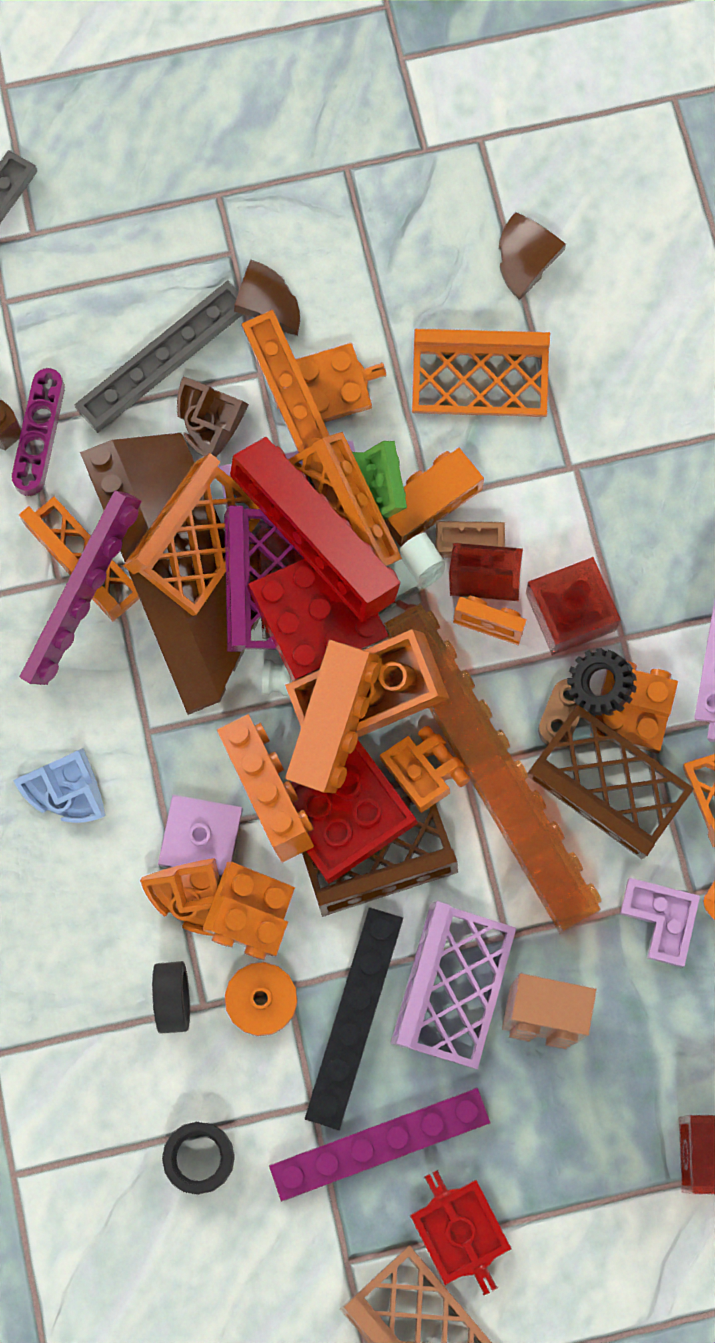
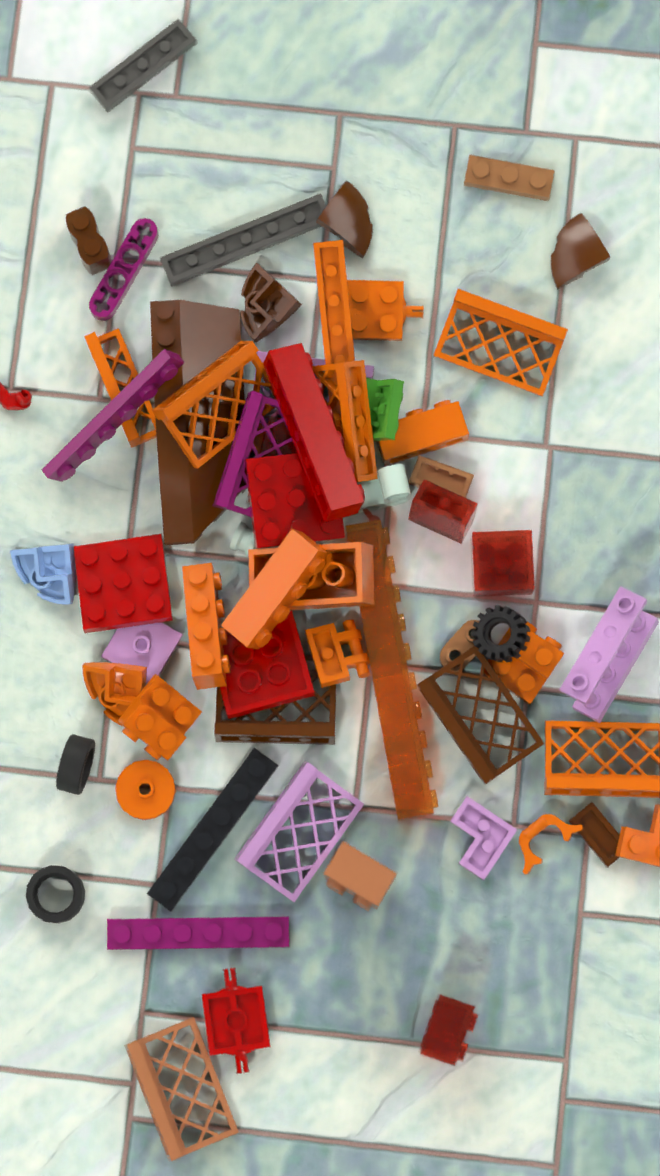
camera: 20 degrees right, 5 degrees up
orange plate [453,596,527,646] -> none
none -> red plate [73,534,173,633]
none -> medium nougat plate [464,155,555,201]

